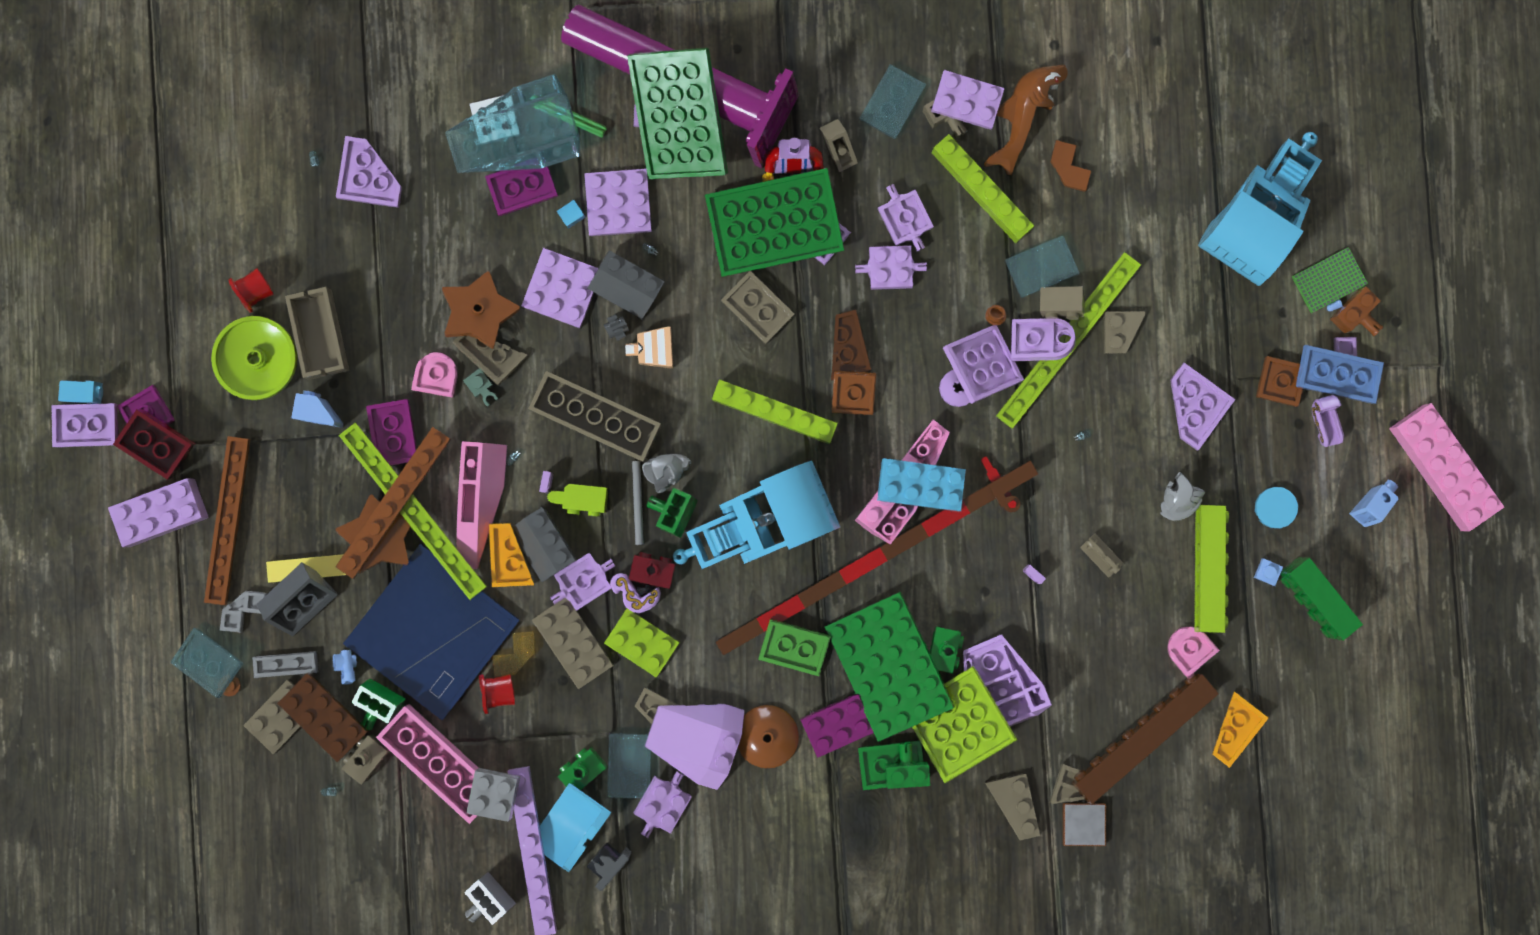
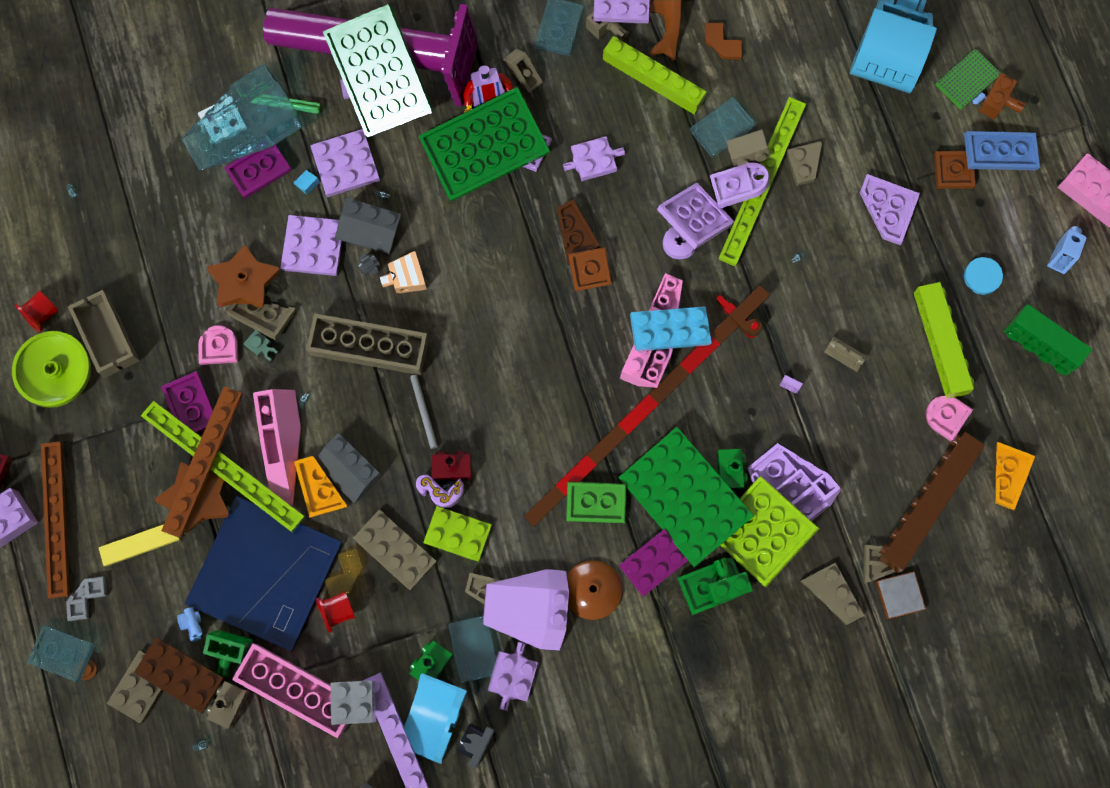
camera: 15 degrees left, 10 degrees down
light grey tile [253,651,318,678] -> none
dark grey slope [257,562,338,636] -> none
light blue slope [292,390,343,428] -> none
lavender plate [336,136,402,208] -> none
lavender tile [539,471,554,493] -> none
lime hinge [547,484,608,517] -> none
lavender plate [550,553,615,611] -> none
light grey helmet [642,454,691,493] -> none
green brick [647,488,698,538] -> none
medium azure piece [673,461,840,569] -> none
lime brick [712,379,838,444] -> none
dark tan plate [721,271,795,345] -> none
lavender plate [878,184,934,251] -> none
dark orange plate [985,305,1006,325] -> none
light grey helmet [1160,472,1206,521] -> none
light blue plate [1254,558,1283,586] -> none
lavender animal [1312,395,1344,447] -> none
lavender tile [1334,337,1357,356] -> none

